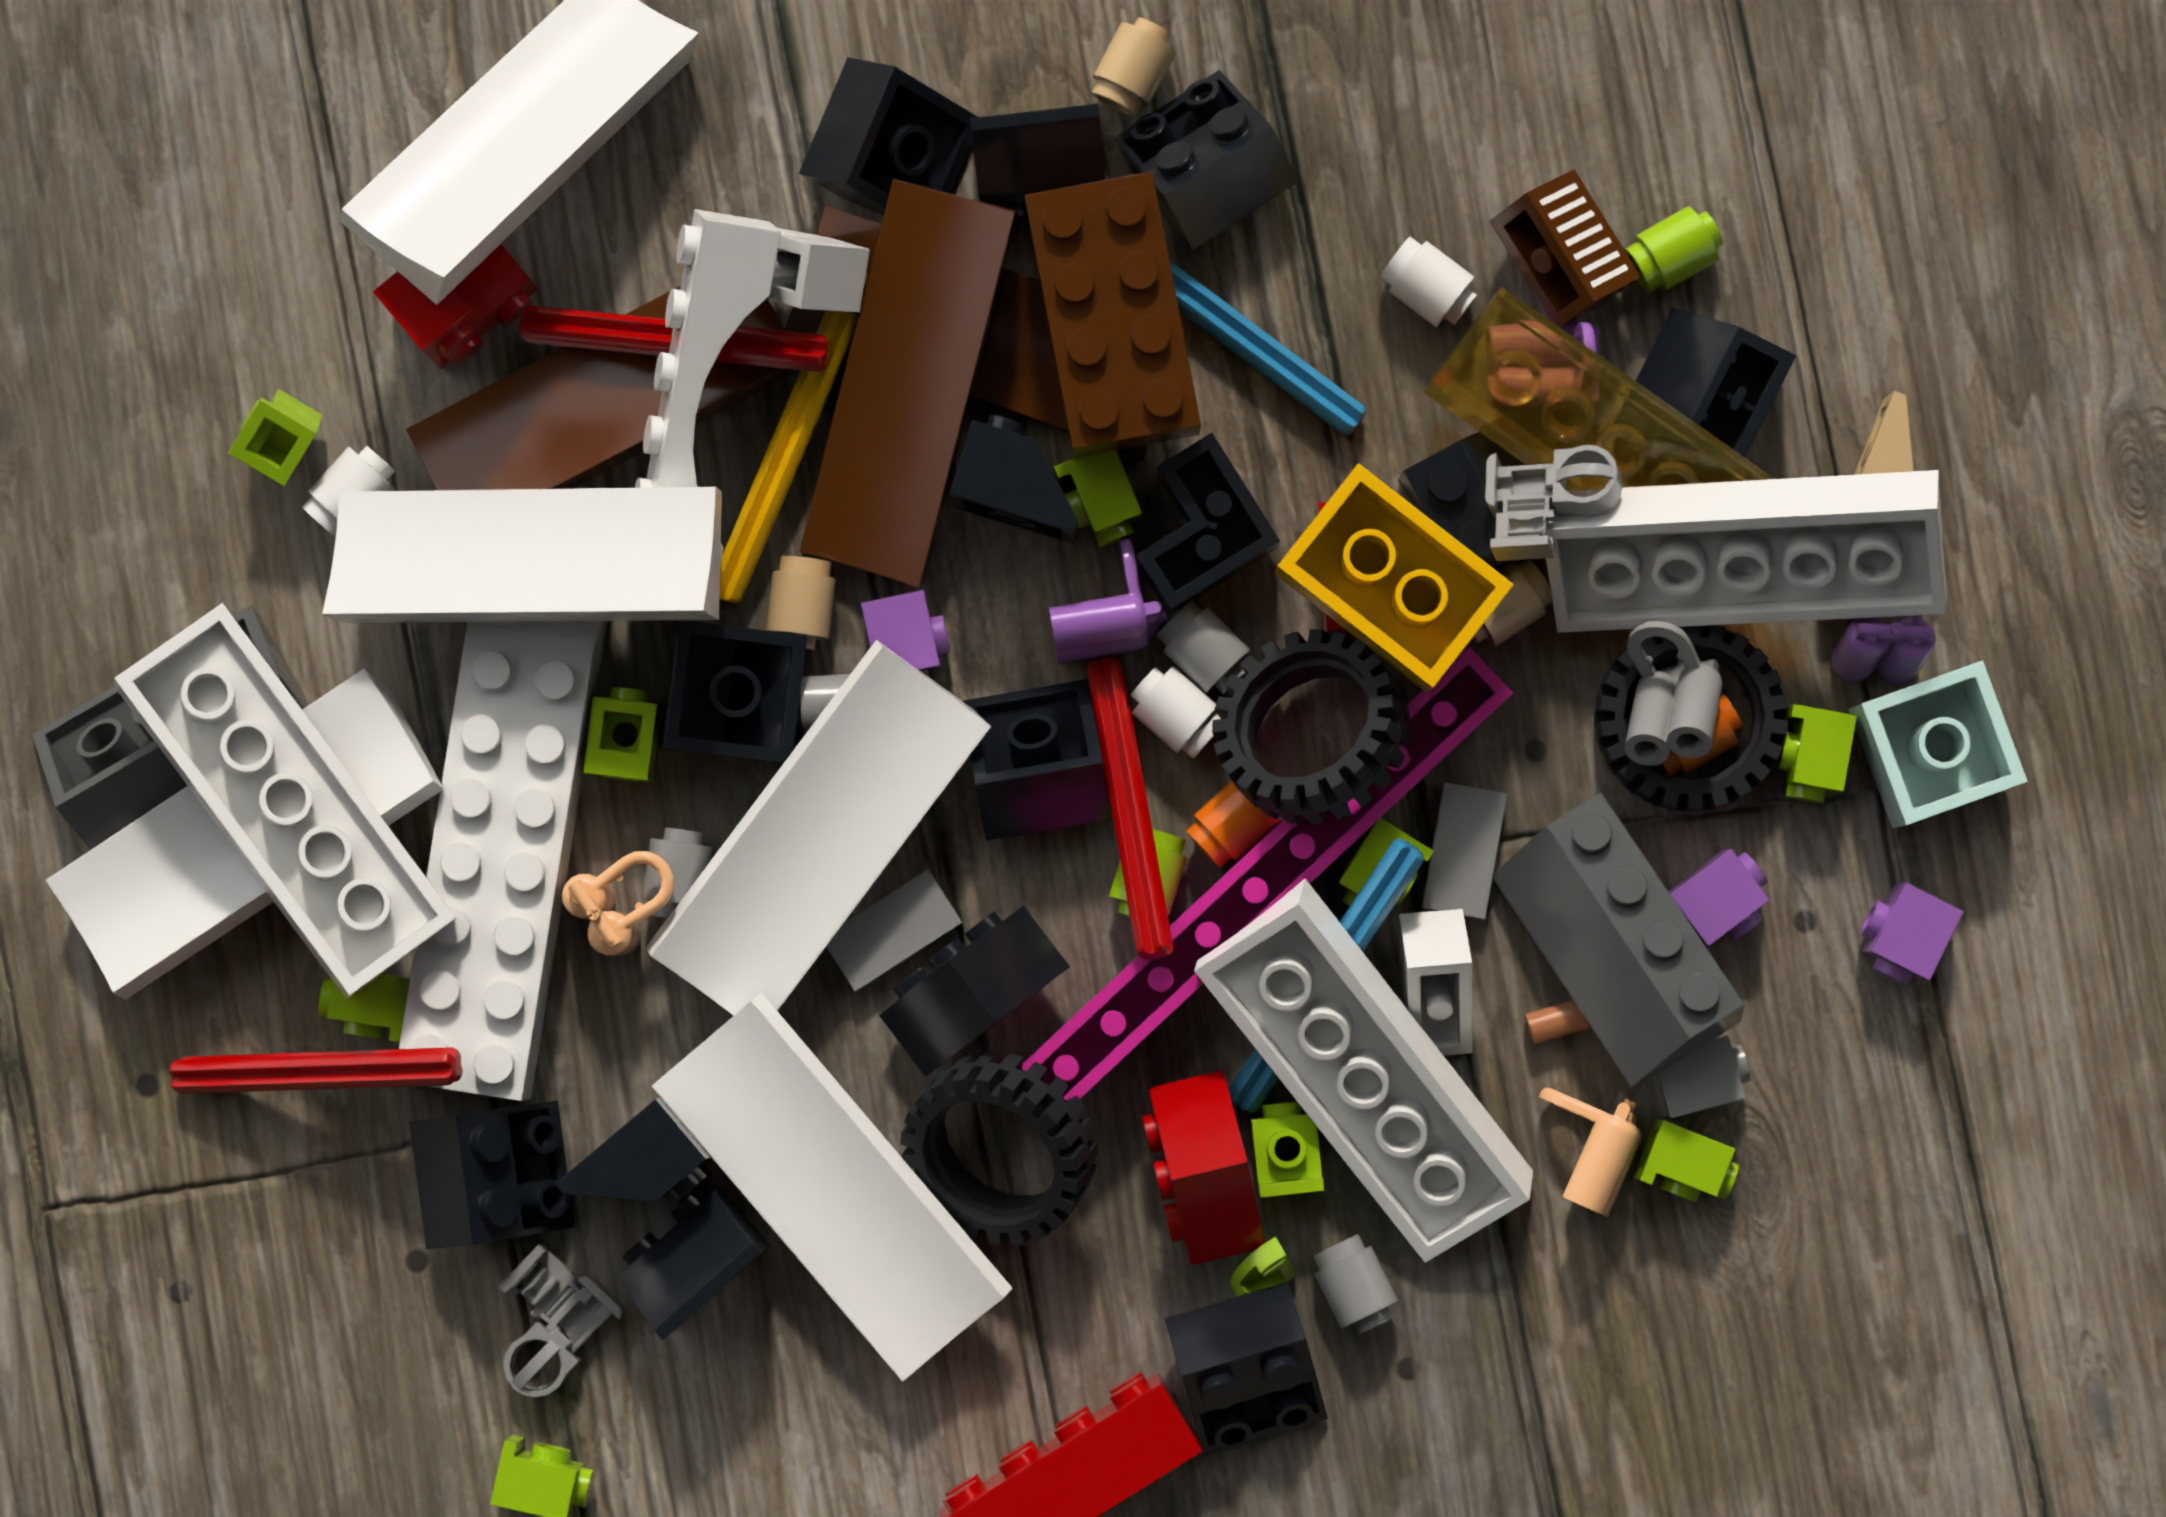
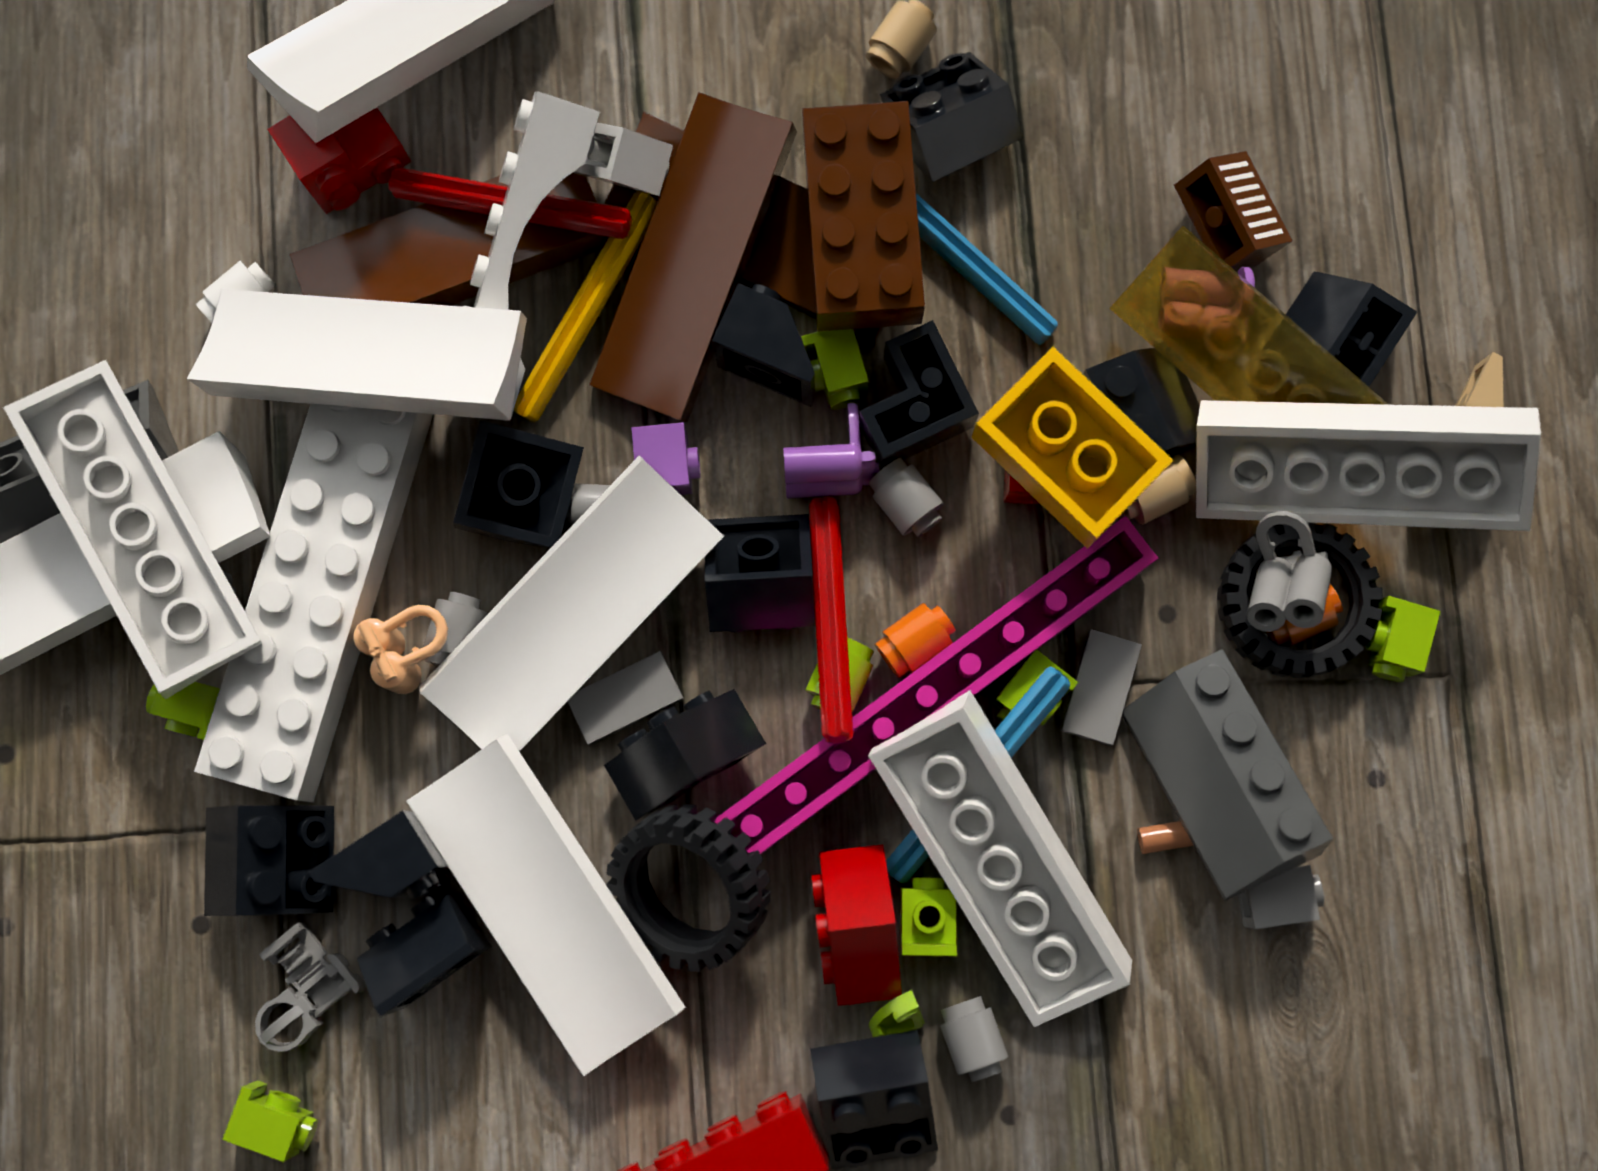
camera: 10 degrees right, 5 degrees down
red axle [169,1047,463,1094] -> none
lime brick [228,389,323,486] -> none
lime brick [583,687,662,784] -> none
tan brick [766,556,836,651] -> none
black slope [799,57,978,215] -> none
black slope [970,104,1106,224] -> none
white brick [1130,666,1221,759] -> none
black tyre [1212,629,1410,825] -> none
white brick [1380,236,1477,328] -> none
white slope [1399,909,1473,1056] -> none
light grey piece [1485,445,1623,561] -> none
light nougat piece [1538,1087,1642,1217] -> none
lime brick [1624,206,1724,293] -> none
lime brick [1632,1118,1739,1203] -> none
medium lavender brick [1668,848,1770,947] -> none
medium lavender piece [1831,615,1936,685] -> none
light aqua brick [1849,660,2028,828] -> none
medium lavender brick [1860,882,1964,986] -> none

